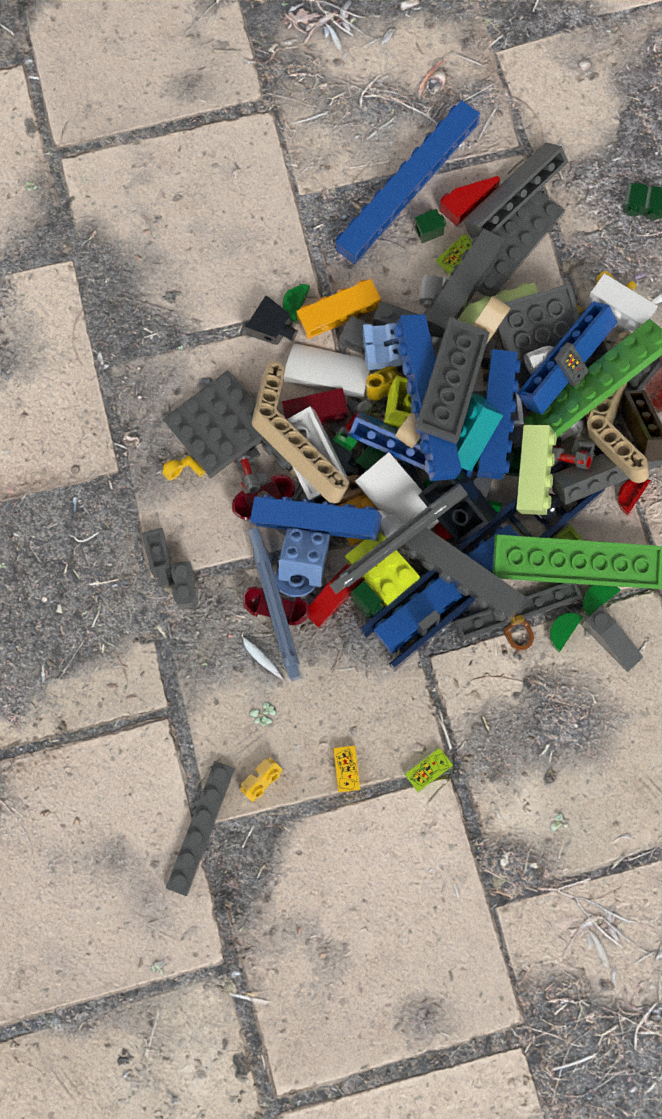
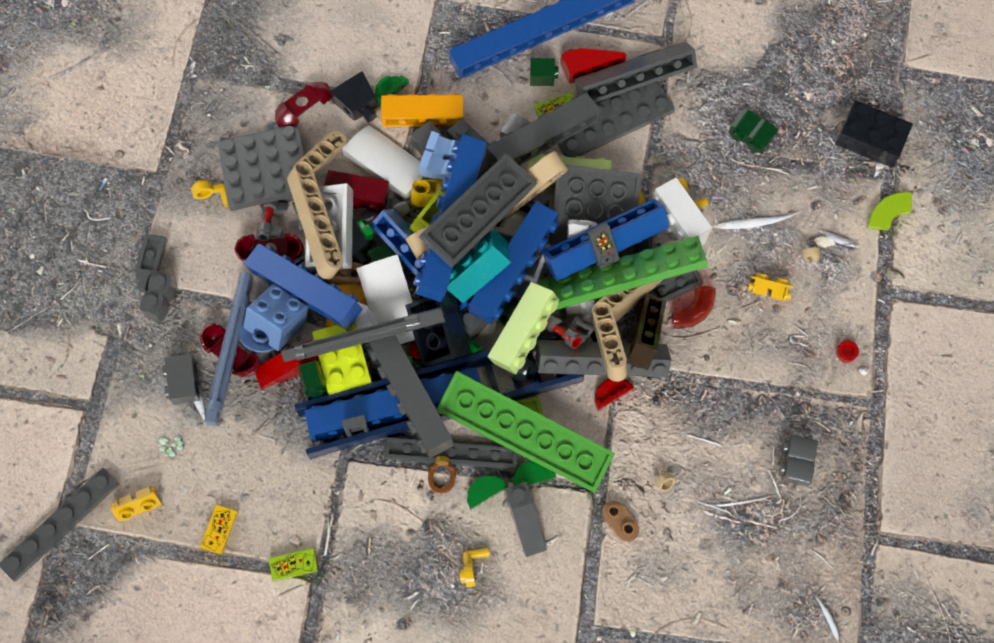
camera: 15 degrees right, 5 degrees down
none -> dark grey brick [162,353,200,405]
none -> dark red piece [275,81,331,127]
none -> yellow plate [459,547,490,588]

